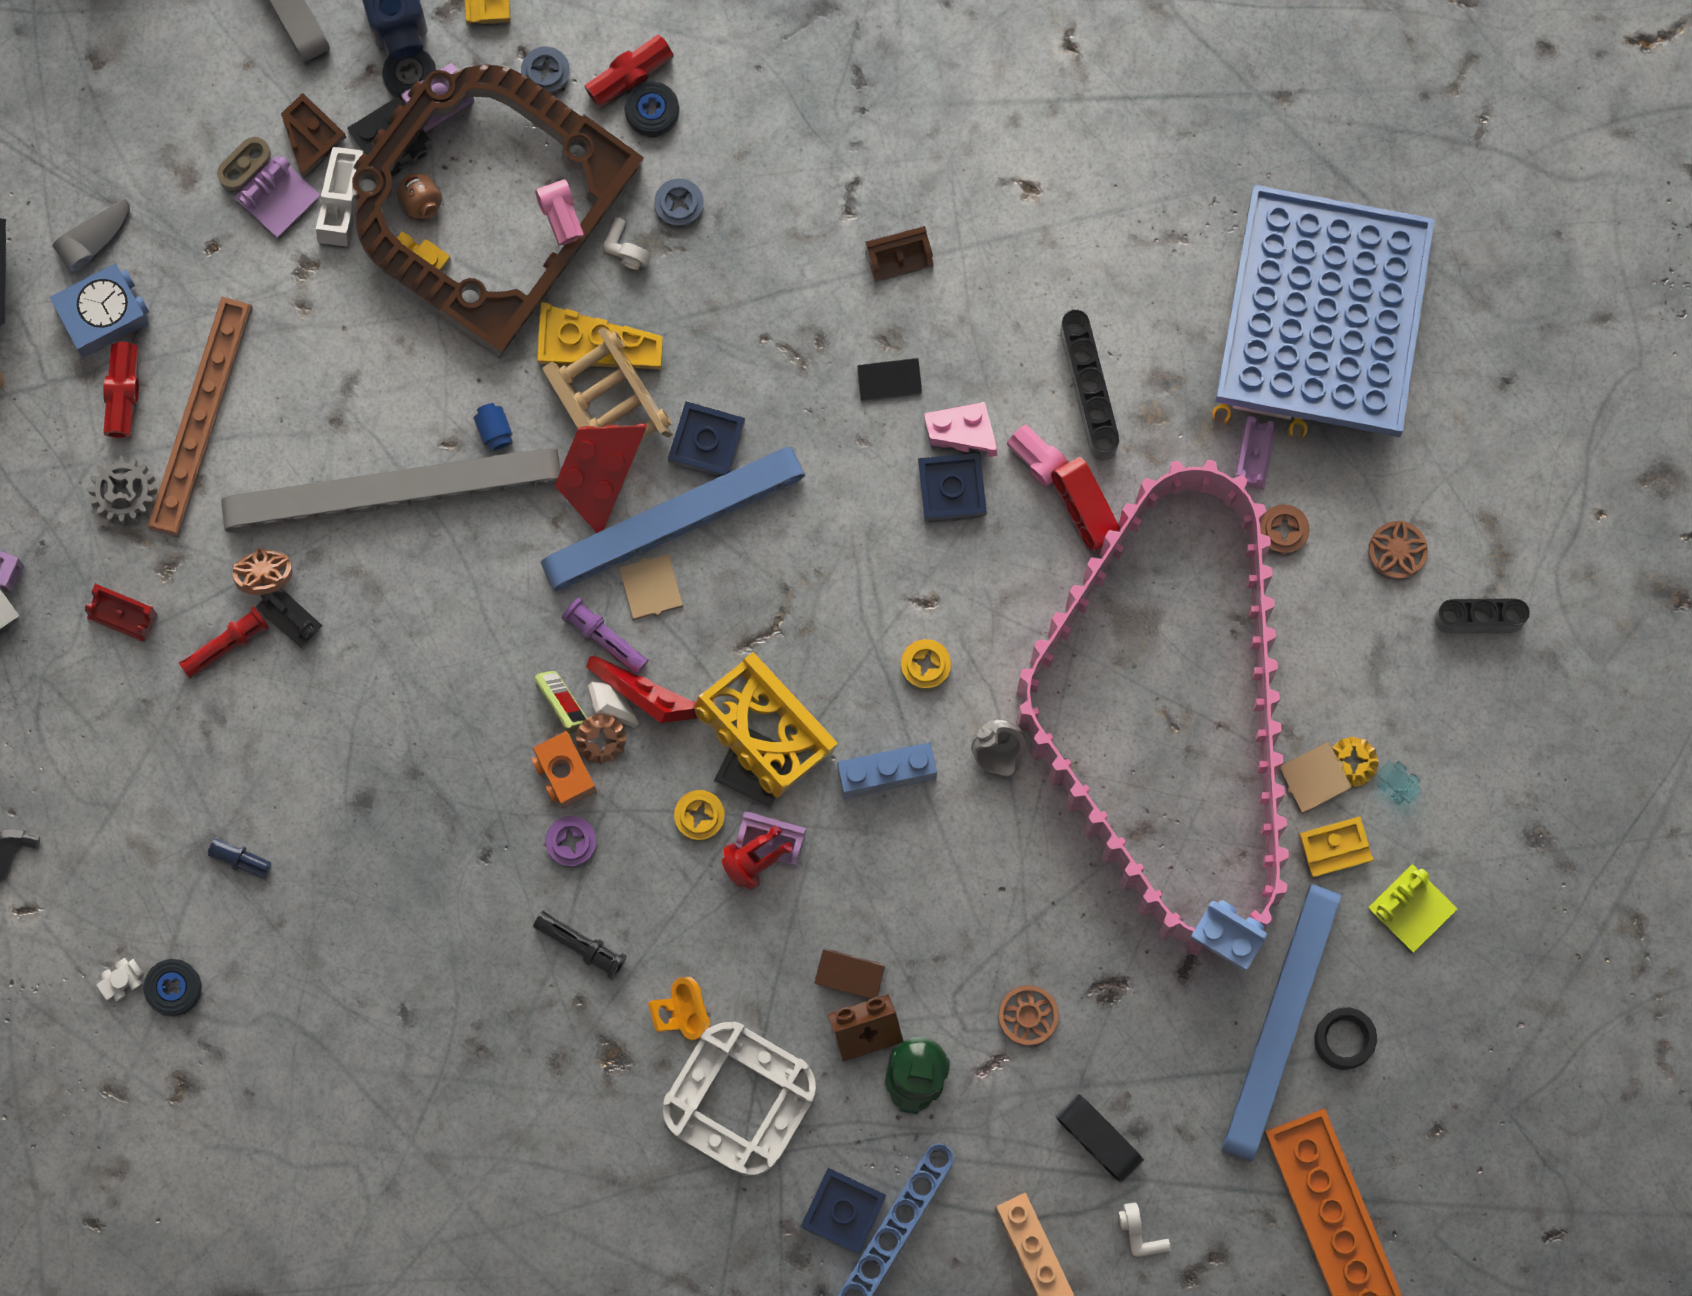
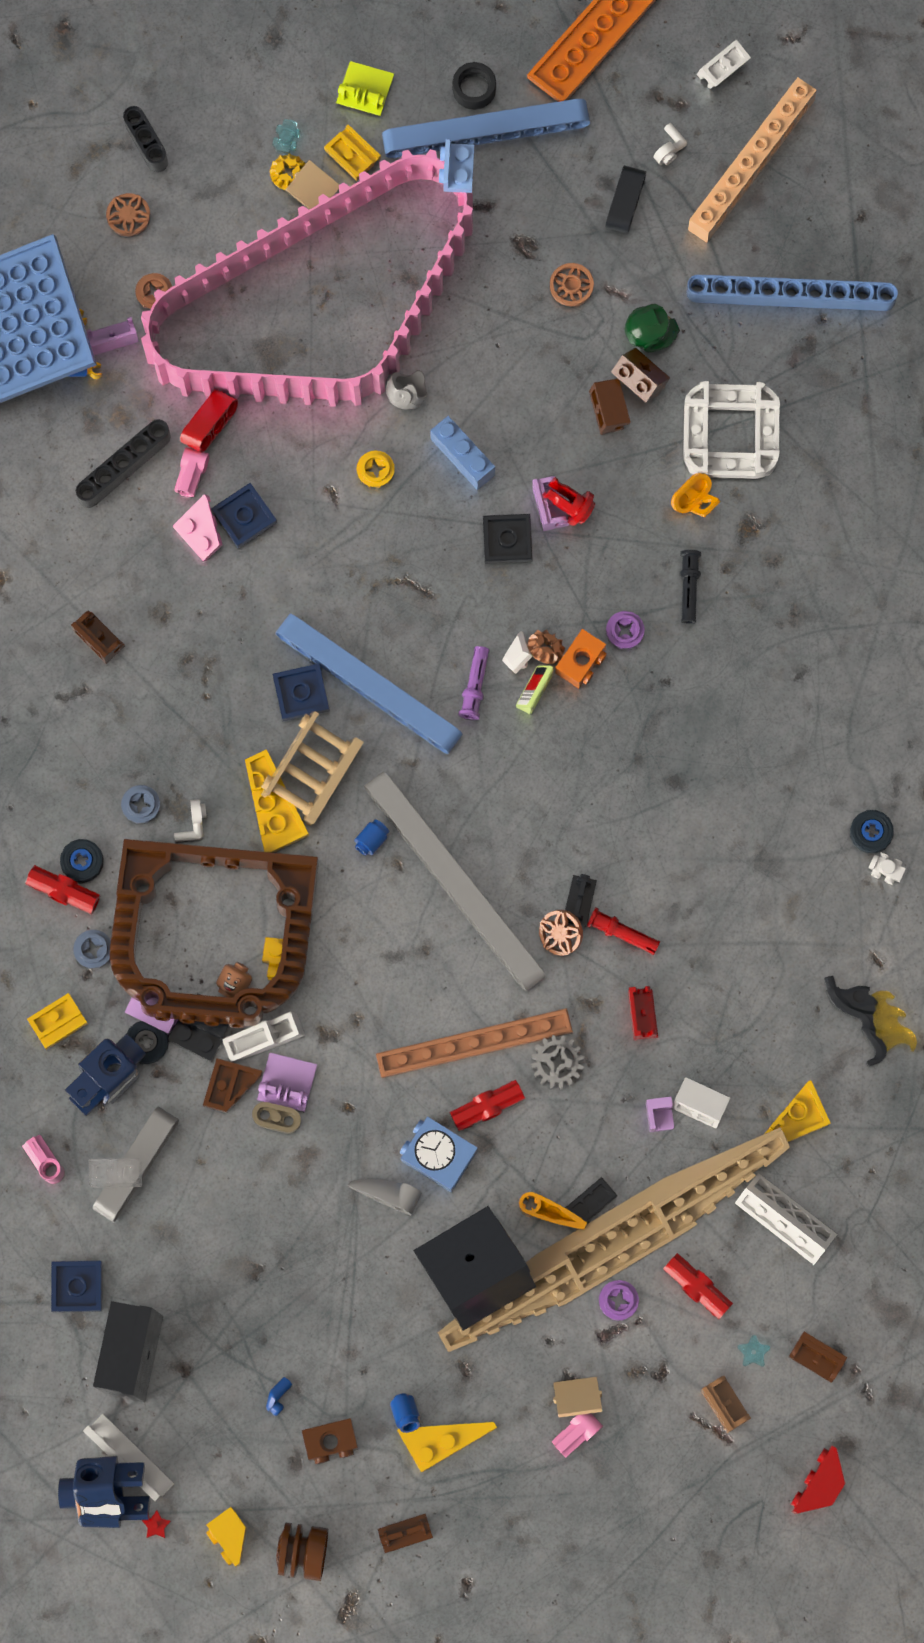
camera: 115 degrees left, 0 degrees up
dark blue axle [208,837,272,879] -> none
bright pink piece [535,179,584,246] -> none
red wing [554,423,648,533] -> none
red wing [586,656,698,723] -> none
tan piece [619,554,683,620] -> none
yellow gear [674,790,725,841] -> none
yellow fence [693,652,838,798] -> none
dark blue plate [801,1168,887,1255] -> none
black slope [857,358,922,401] -> none

